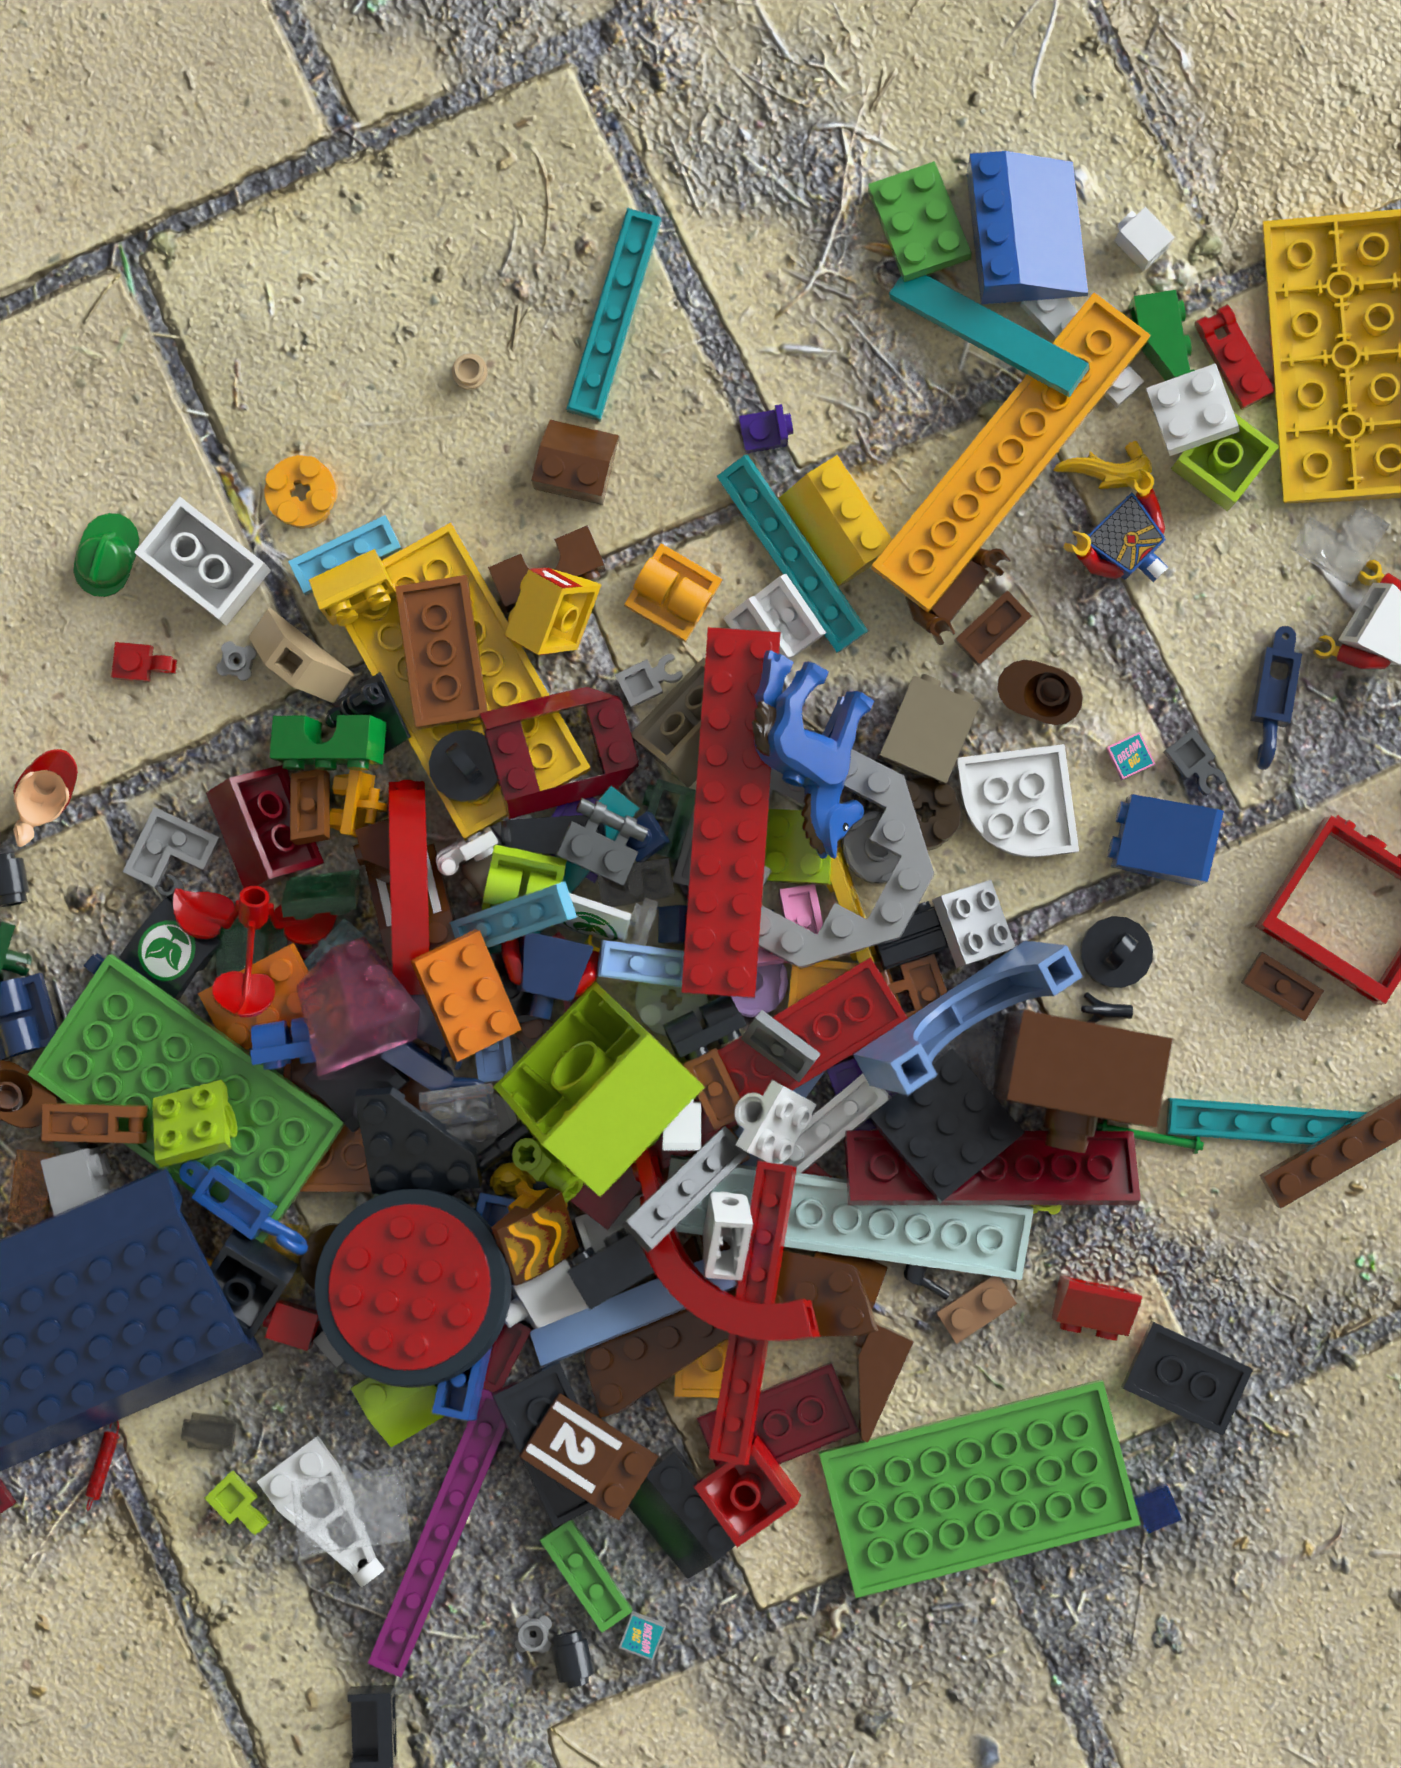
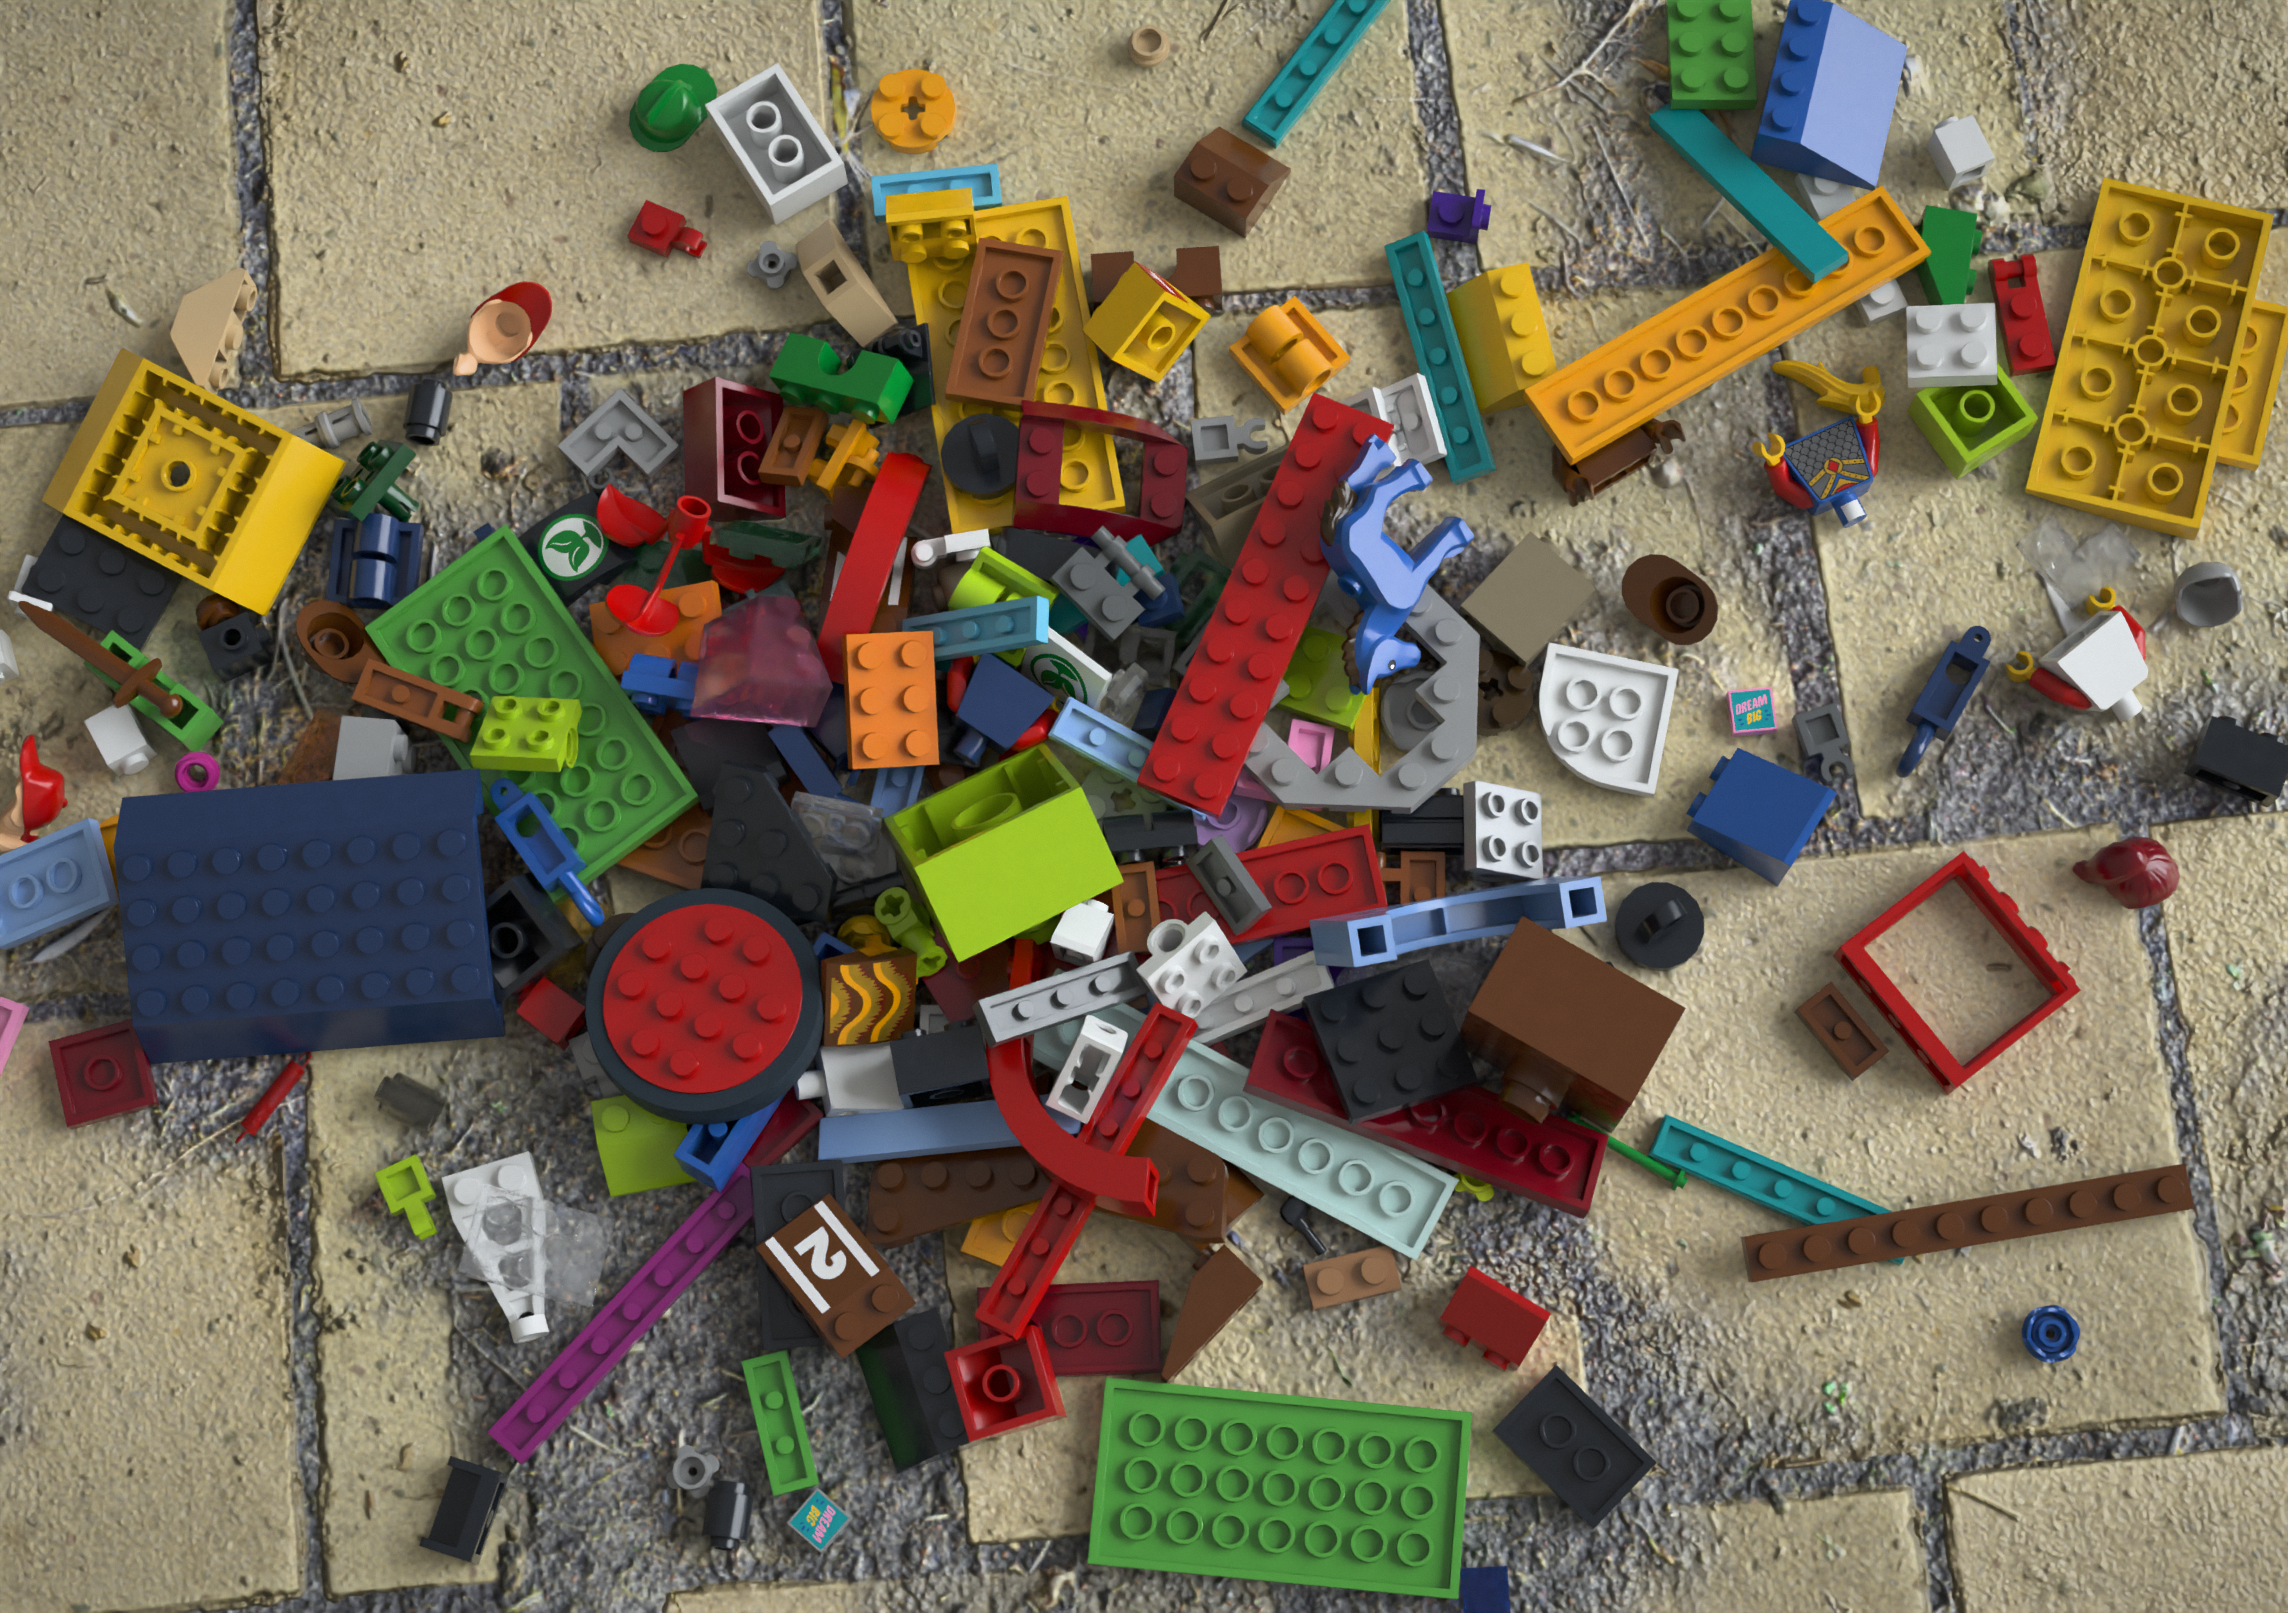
camera: 20 degrees right, 10 degrees down
reddish brown plate [954,590,1032,667] -> none

